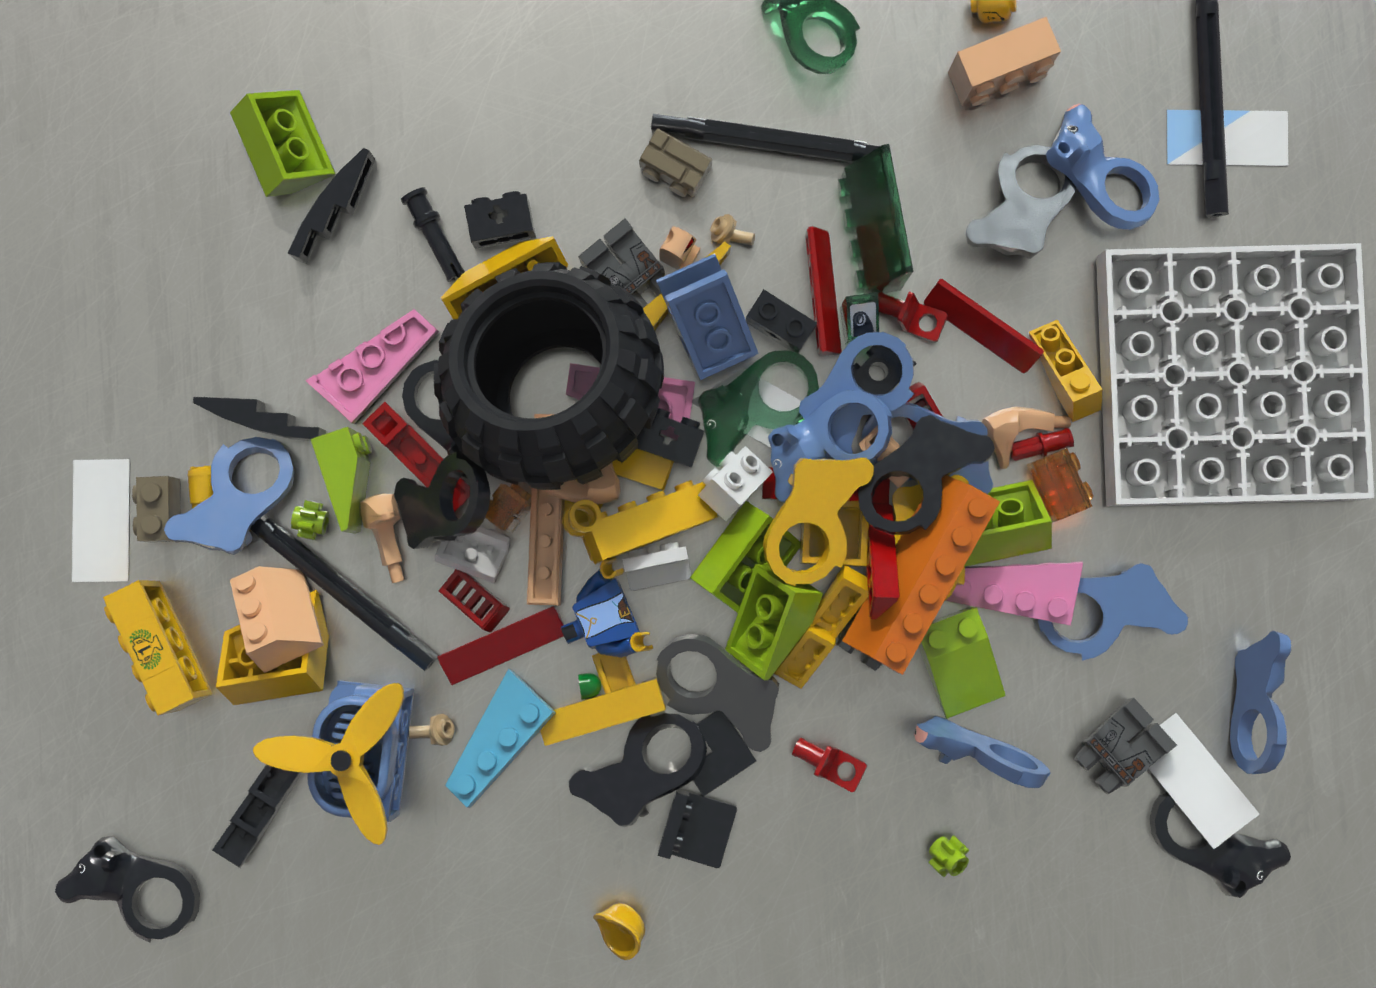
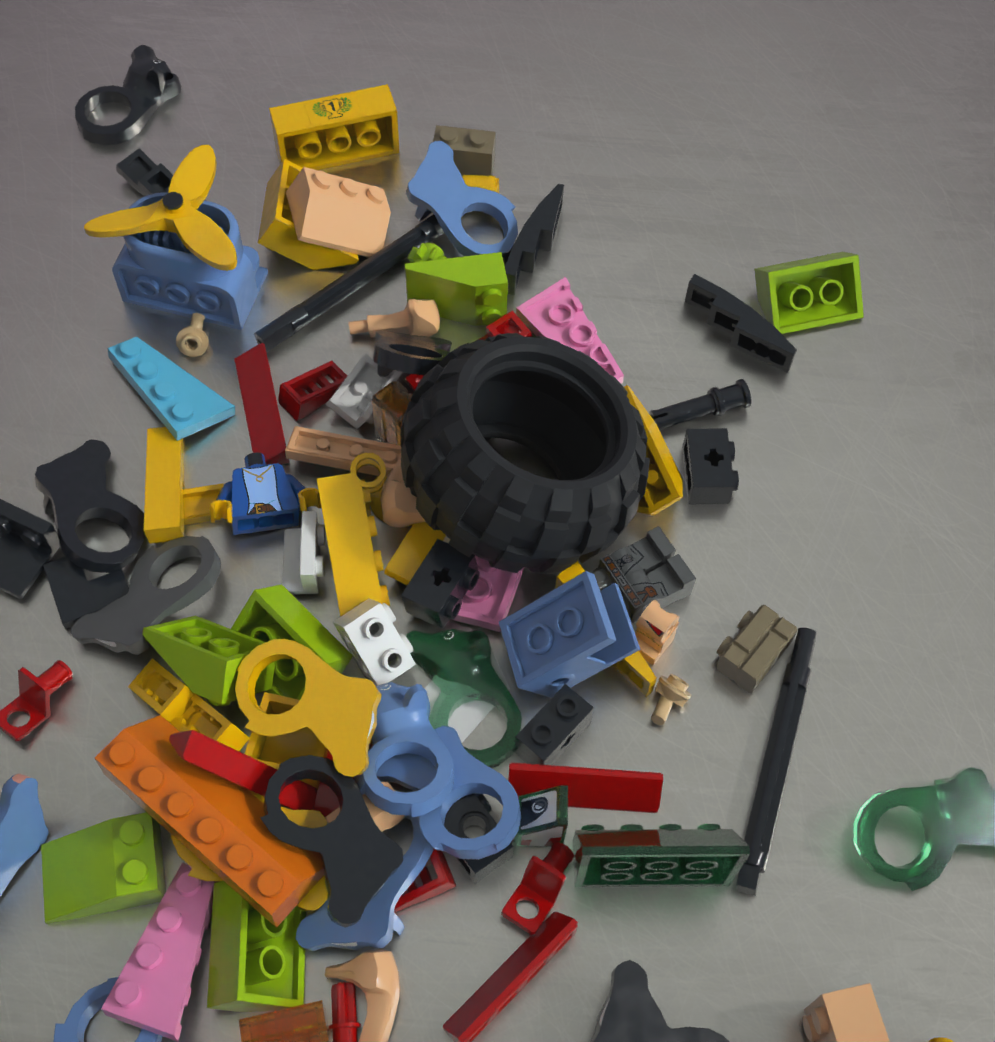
camera: 95 degrees right, 25 degrees down
white sticker [72,459,130,582] -> none
green hinge [578,673,601,700] -> none

